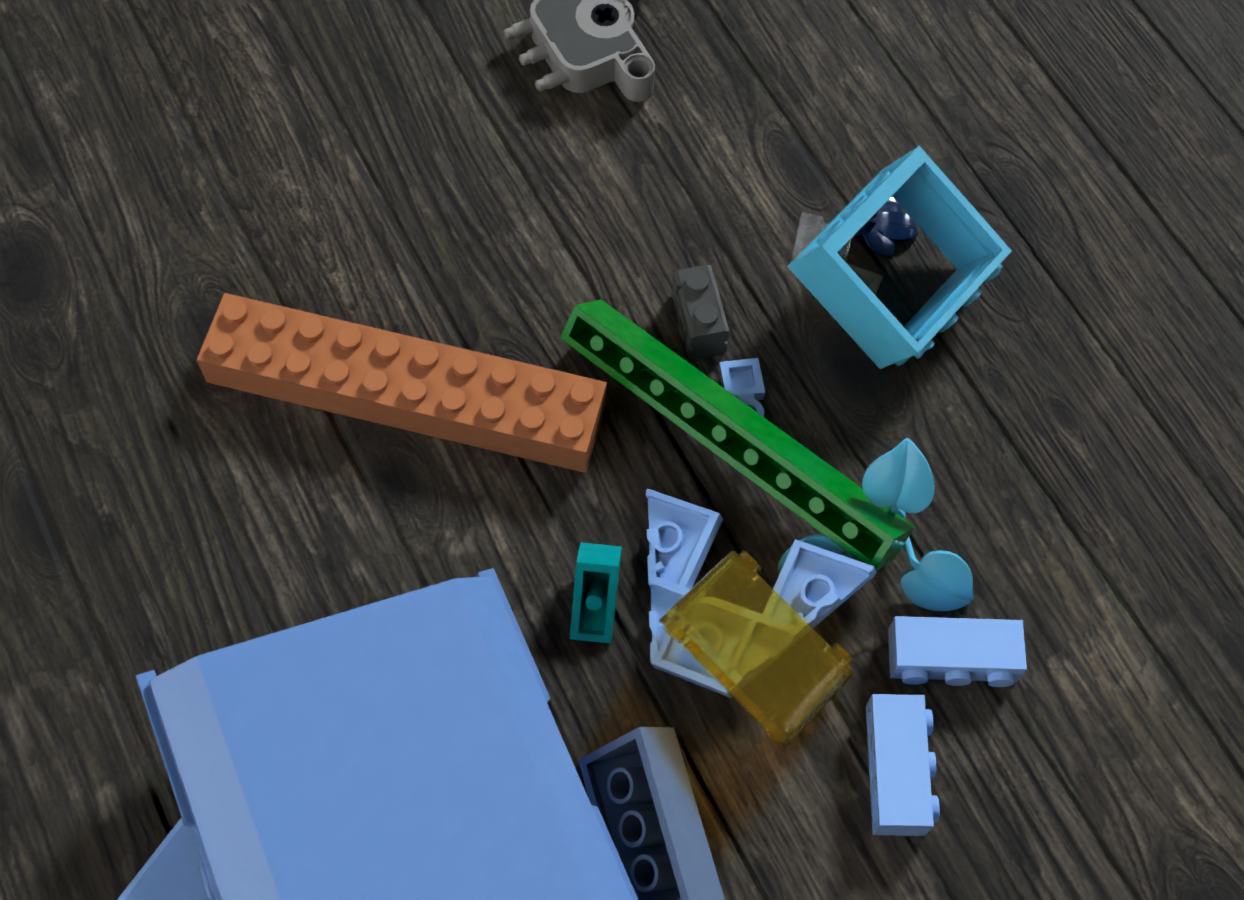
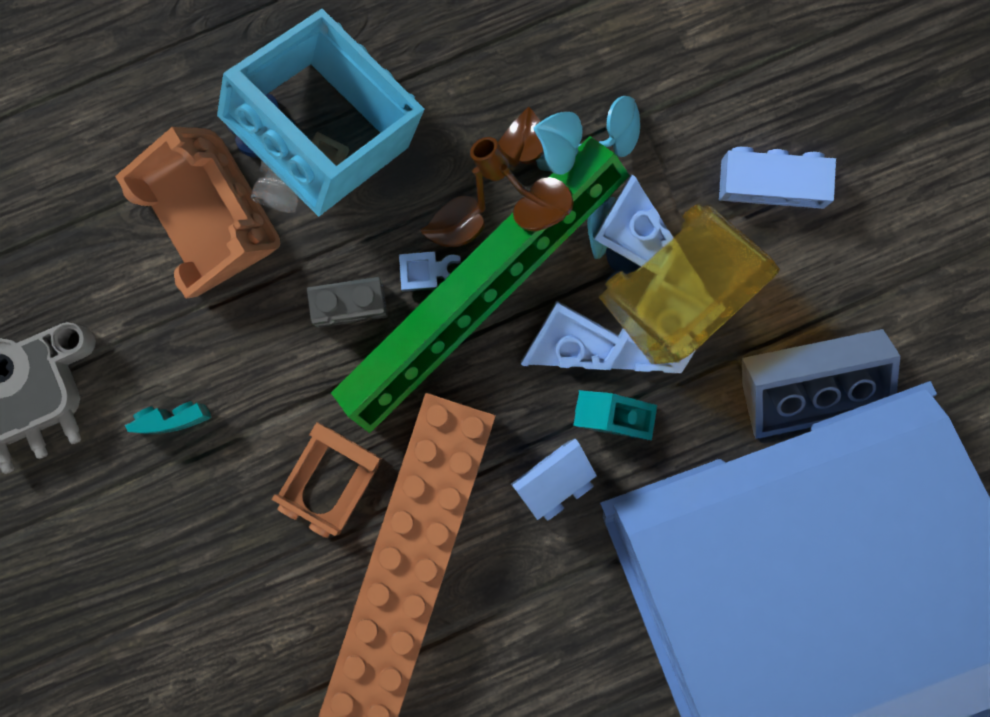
camera: 85 degrees left, 20 degrees up
light blue brick [888,616,1027,687] -> none
none -> nougat windscreen [115,127,280,299]
none -> teal slope [125,401,212,434]
none -> nougat panel [272,422,383,538]
none -> reddish brown plant [420,107,574,247]
none -> light blue slope [511,439,597,521]

